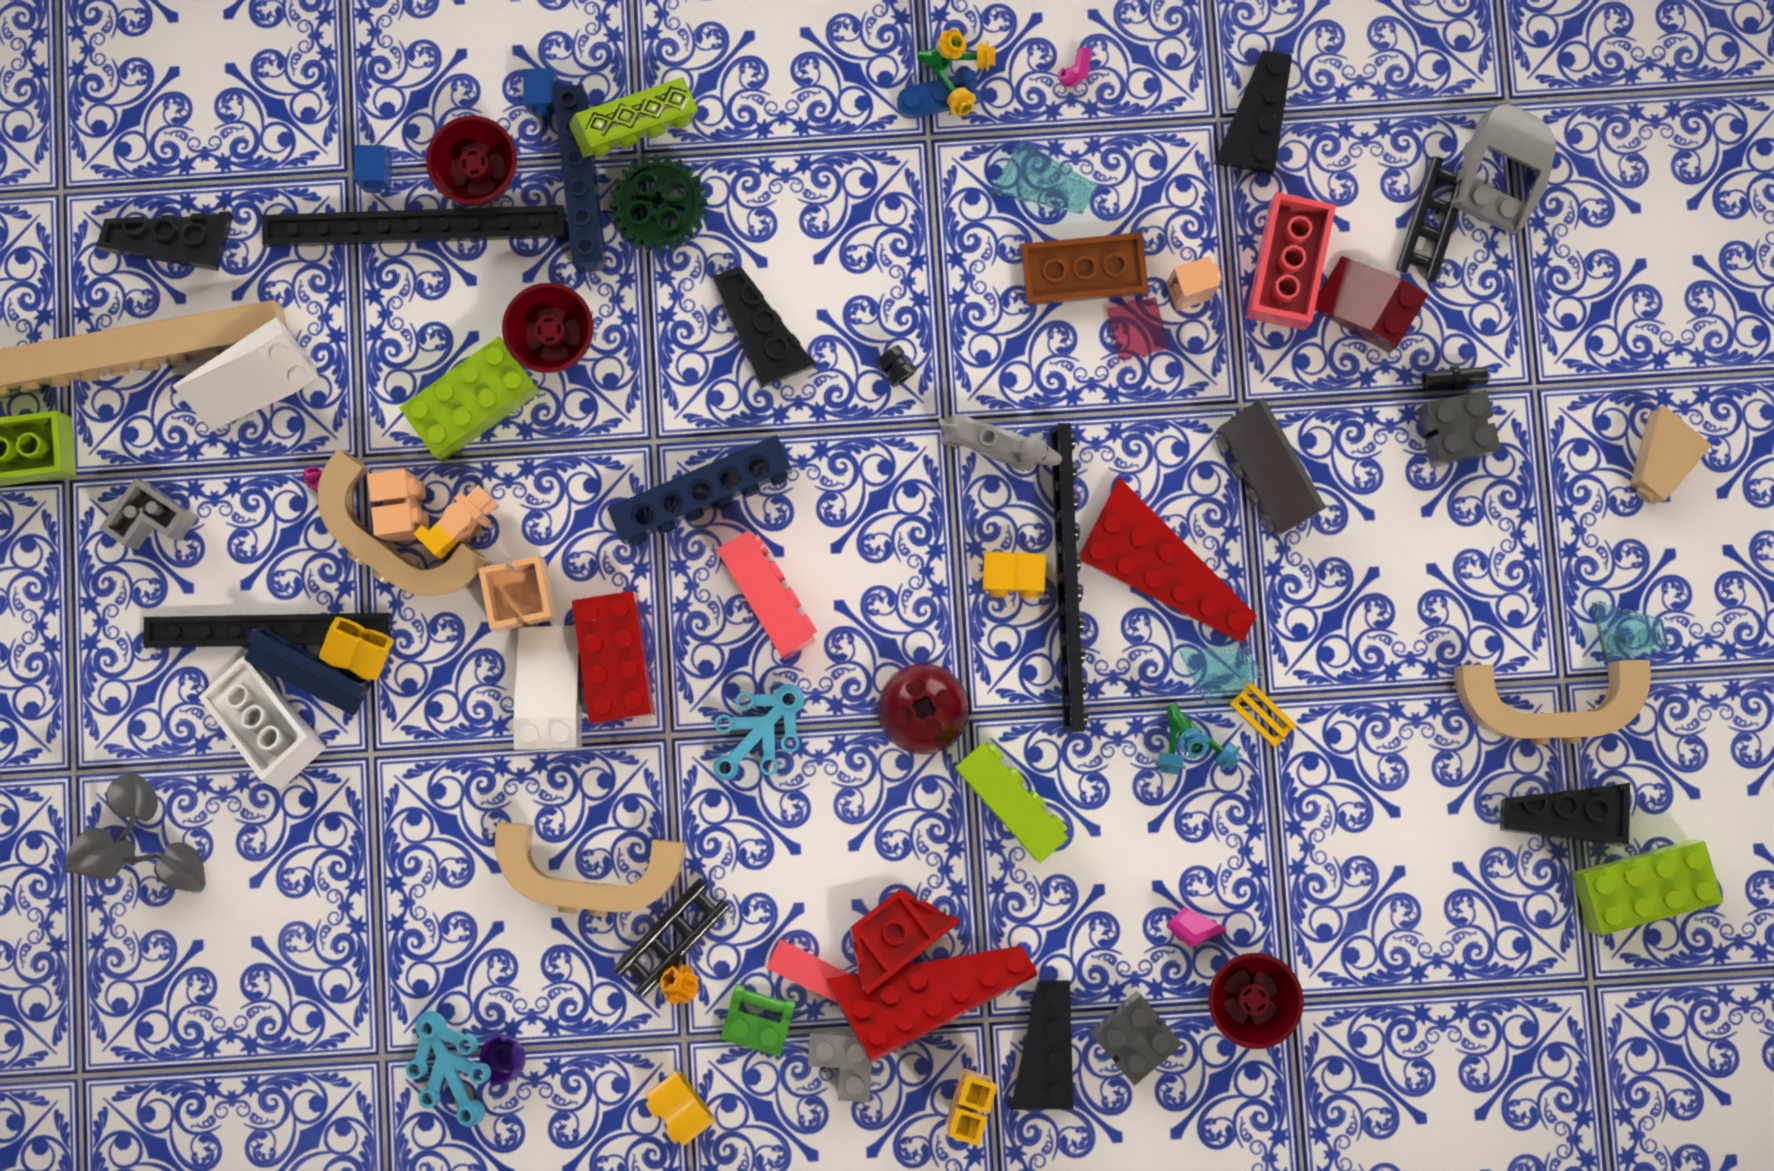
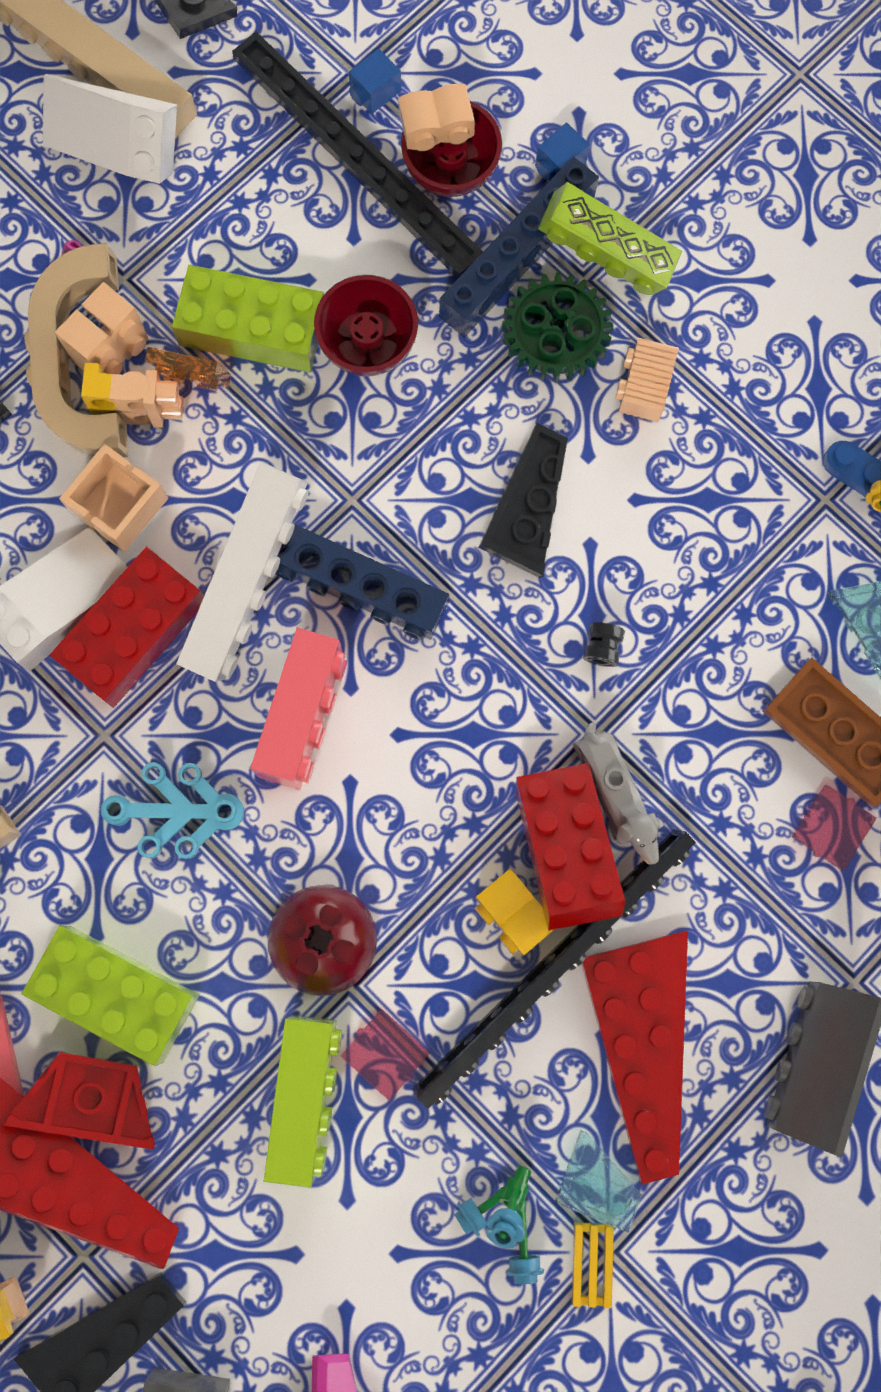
camera: 40 degrees right, 5 degrees down
none -> lime brick [21,925,199,1066]
none -> clear orange plate [145,347,231,391]
none -> white brick [176,461,309,682]
none -> clear pink piece [341,1009,430,1101]
none -> light nougat brick [398,84,475,151]
none -> red brick [516,763,625,931]
none -> light nougat brick [615,338,679,422]

